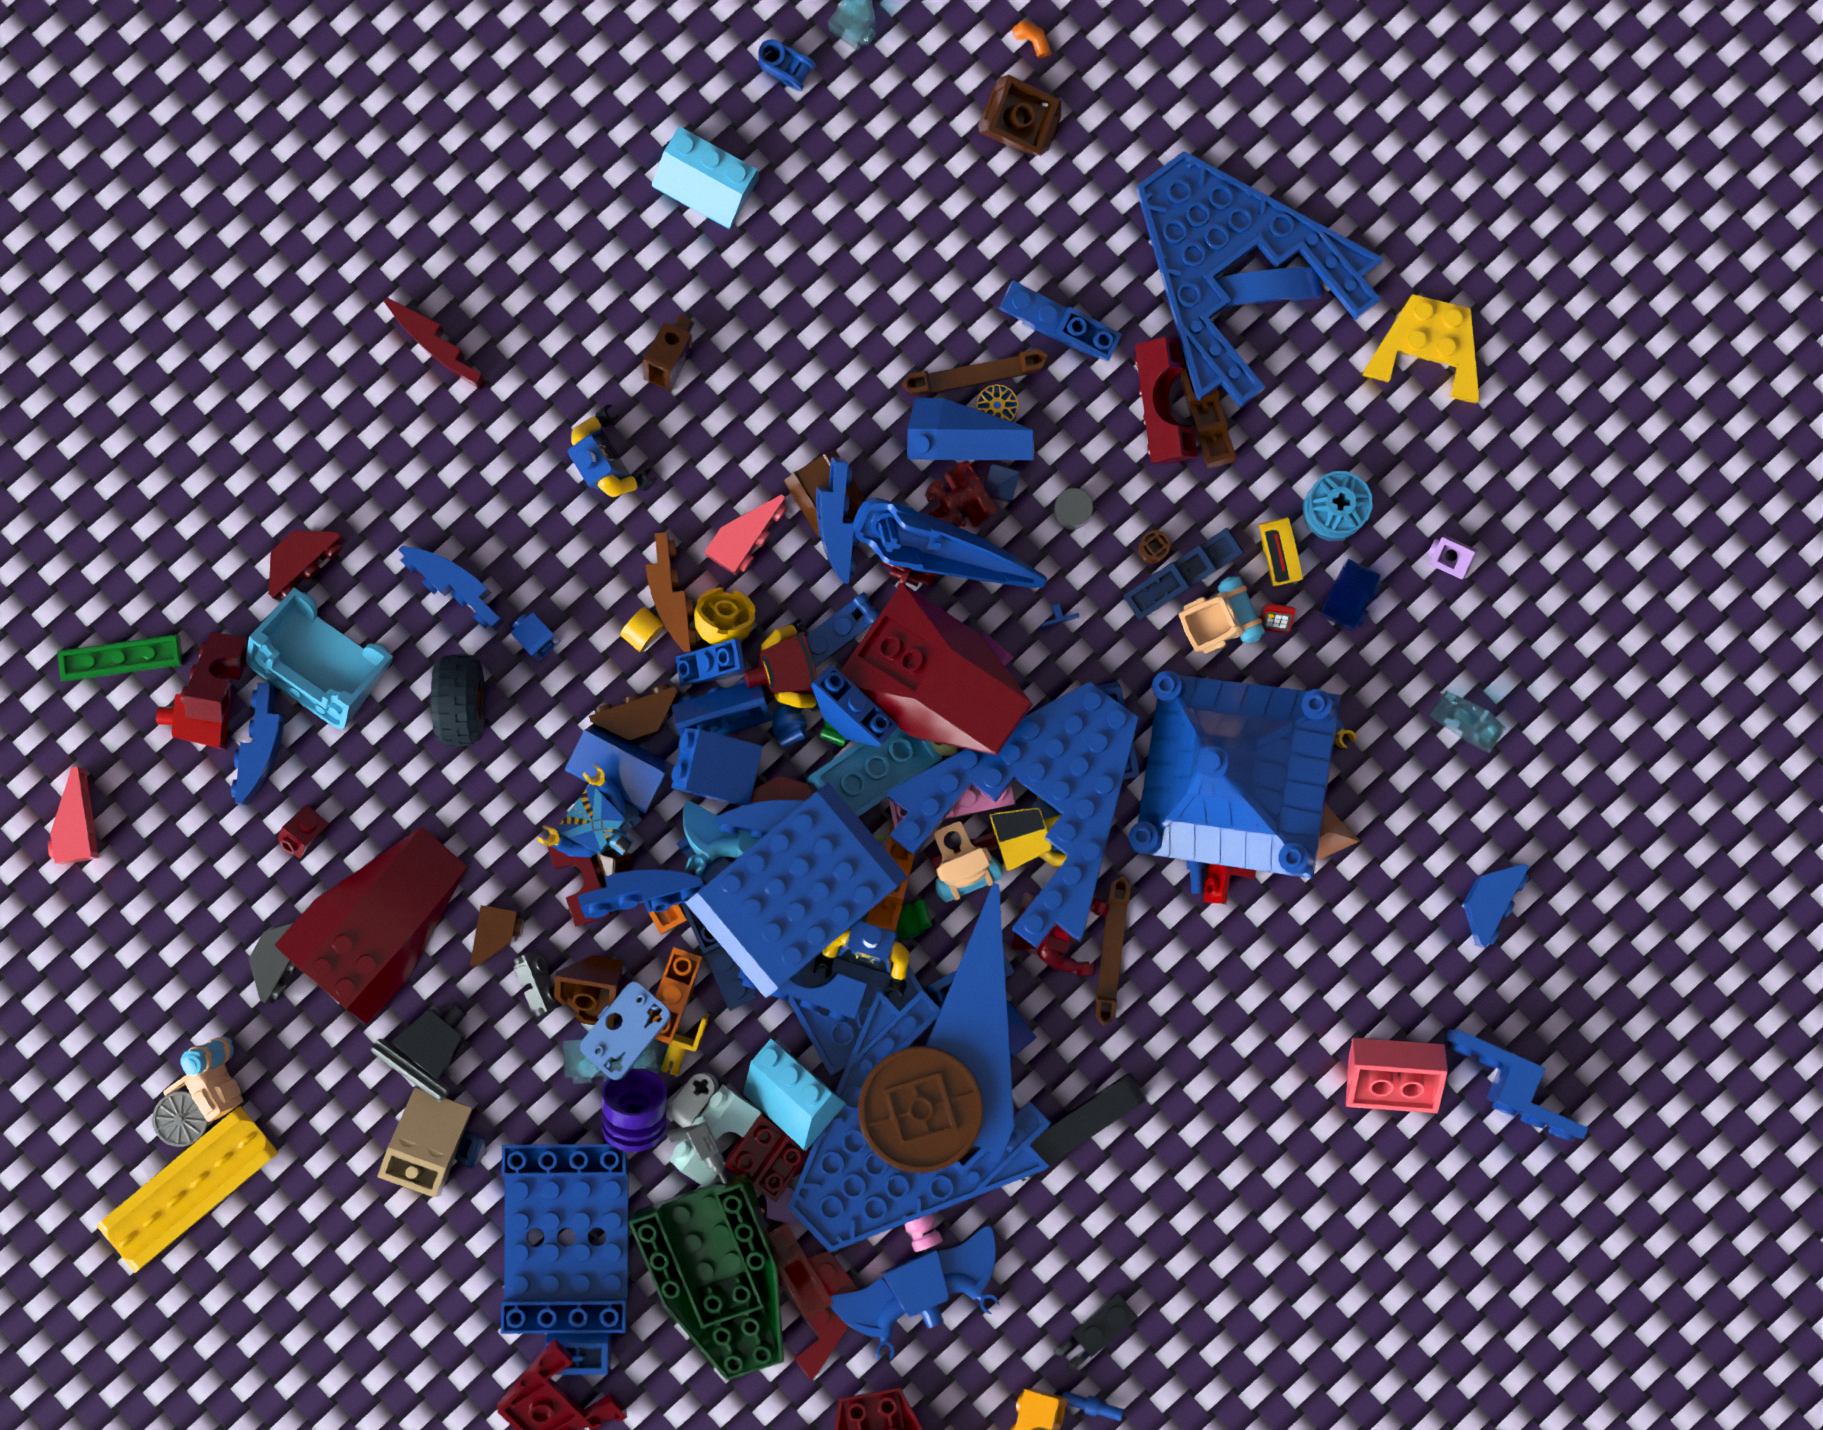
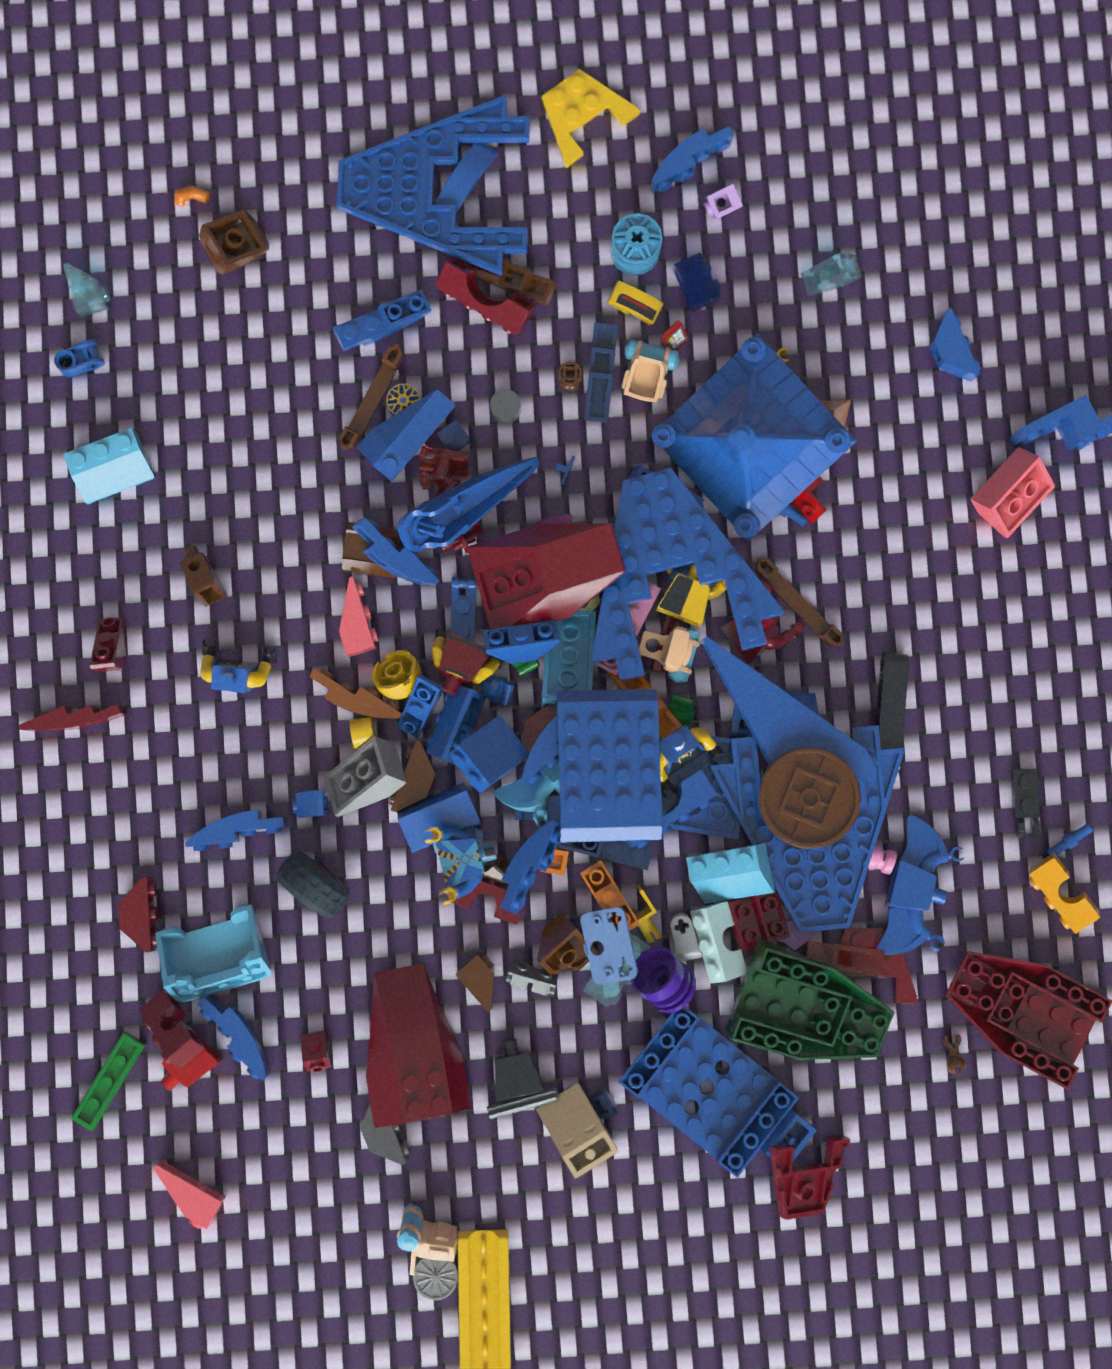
camera: 55 degrees left, 0 degrees up
dark grey piece [666,1121,728,1185] -> none
none -> dark red slope [89,617,127,672]
none -> light grey slope [324,736,407,817]
none -> blue slope [650,126,734,193]

